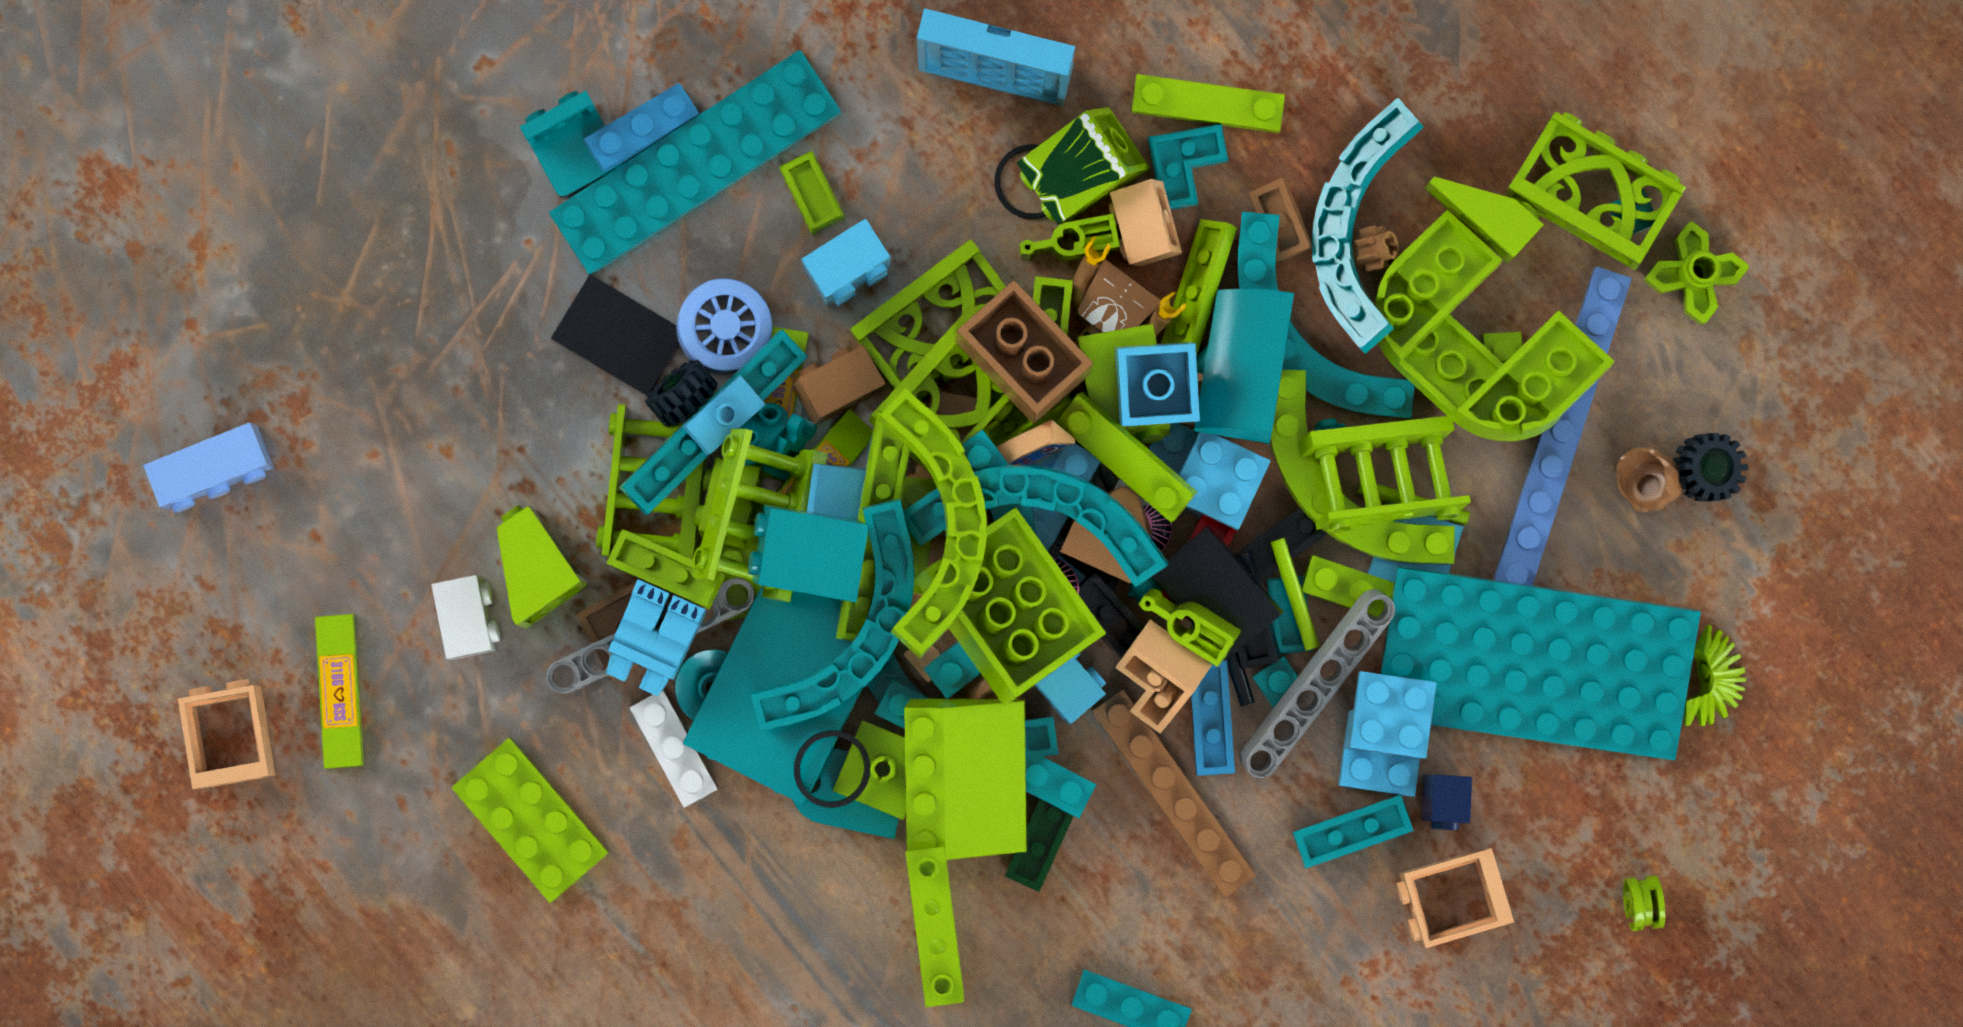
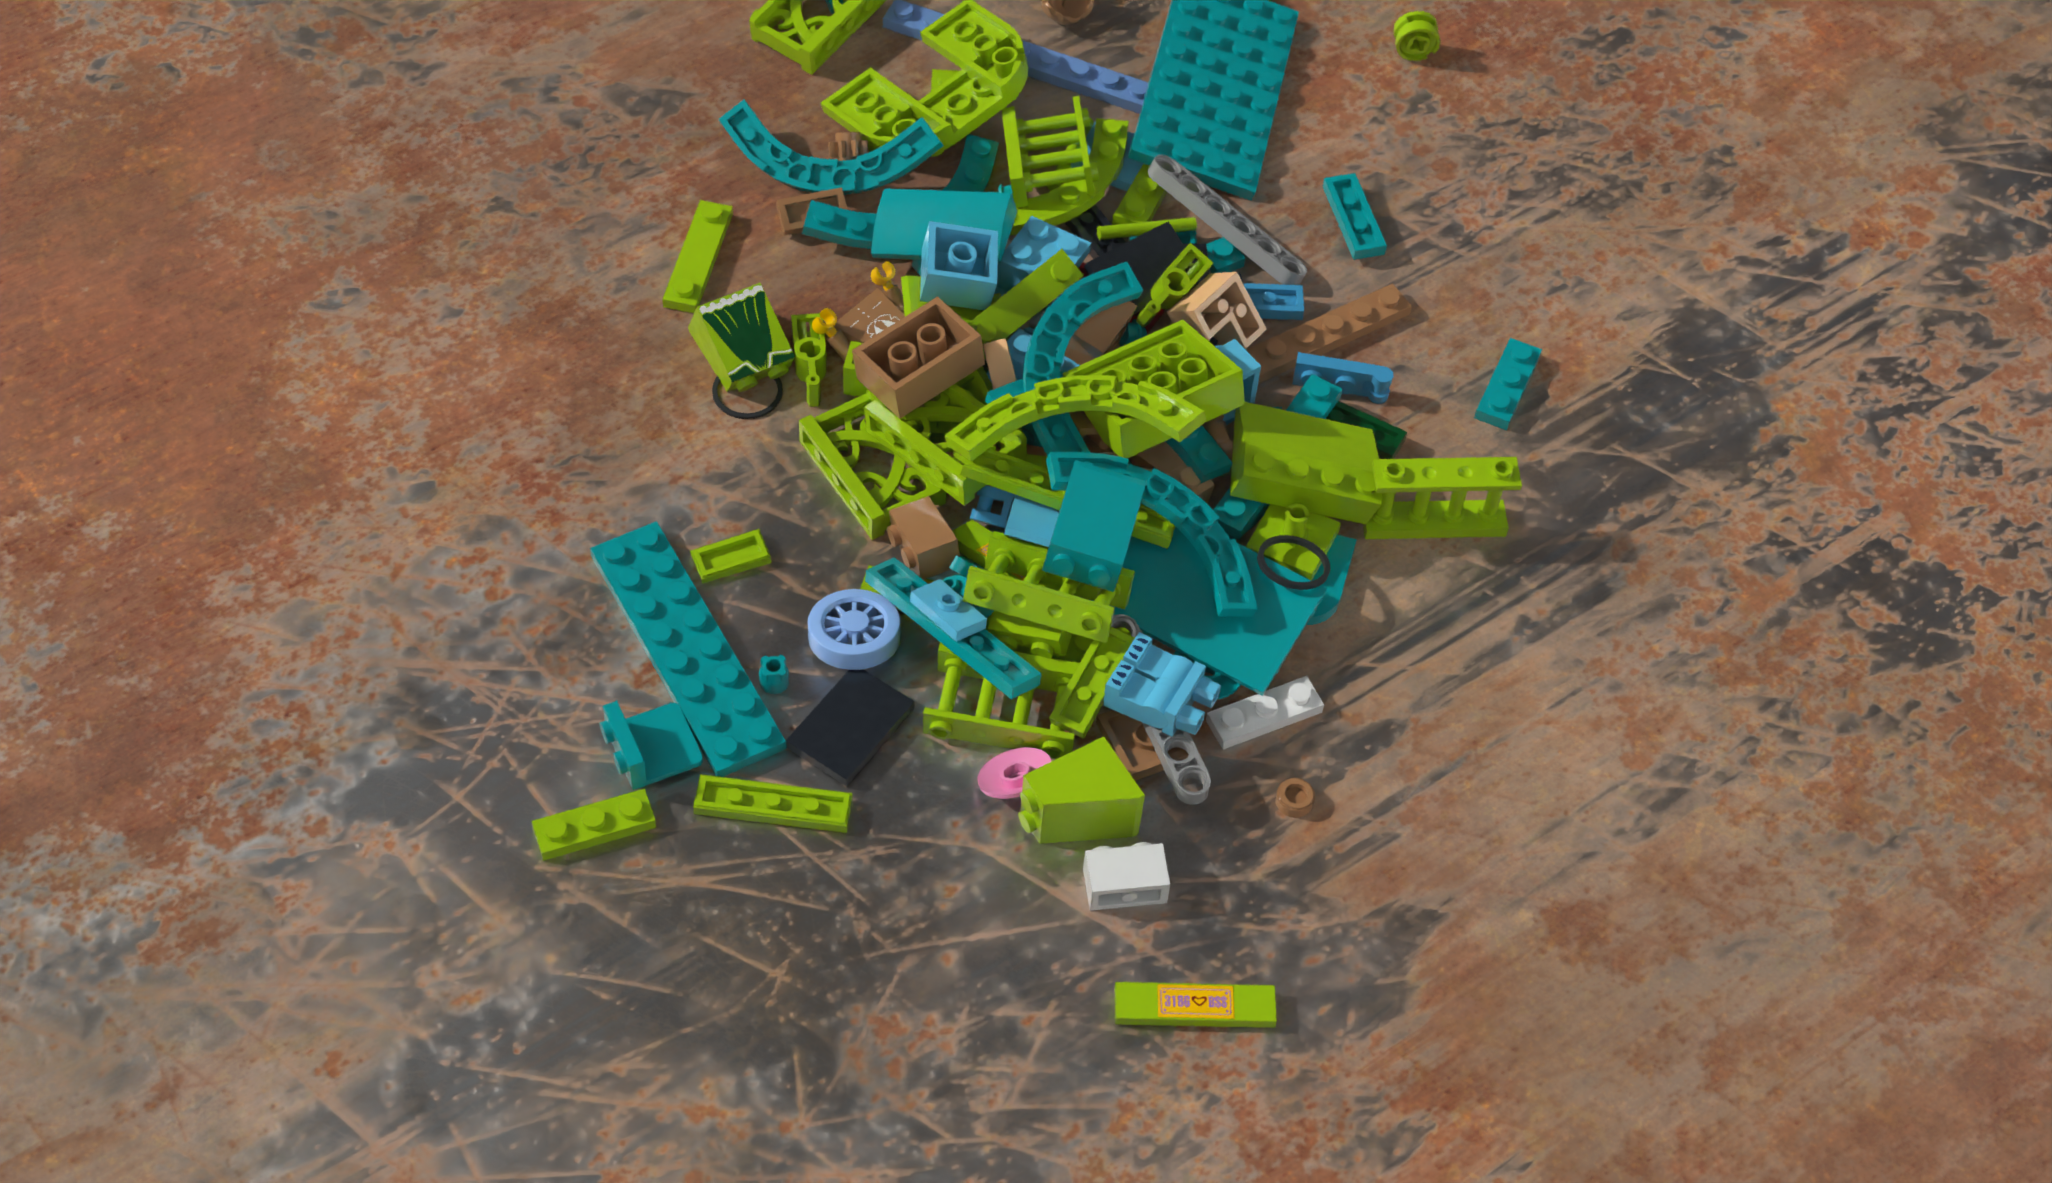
camera: 85 degrees left, 30 degrees down
light blue brick [143,422,274,513] -> none
light nougat window [178,679,276,789] -> none
lime plate [451,738,610,903] -> none
dark azure plate [583,83,700,174] -> none
black wheel [645,359,718,427] -> none
medium azure brick [801,218,891,307] -> none
medium azure piece [917,8,1075,107] -> none
light nougat brick [1109,179,1182,266] -> none
teal tile [1147,124,1228,210] -> none
lime plate [1161,219,1237,356] -> none
medium azure bracket [1338,671,1437,797] -> none
light nougat window [1396,847,1514,948] -> none
dark blue brick [1421,775,1472,830] -> none
lime slope [1424,176,1544,263] -> none
none -> lime plate [532,788,656,861]
none -> lime tile [693,774,853,833]
none -> teal hose [759,654,789,694]
none -> bright pink dish [978,747,1052,799]
none -> medium nougat tile [1276,778,1315,818]
none -> dark azure plate [1292,352,1393,404]

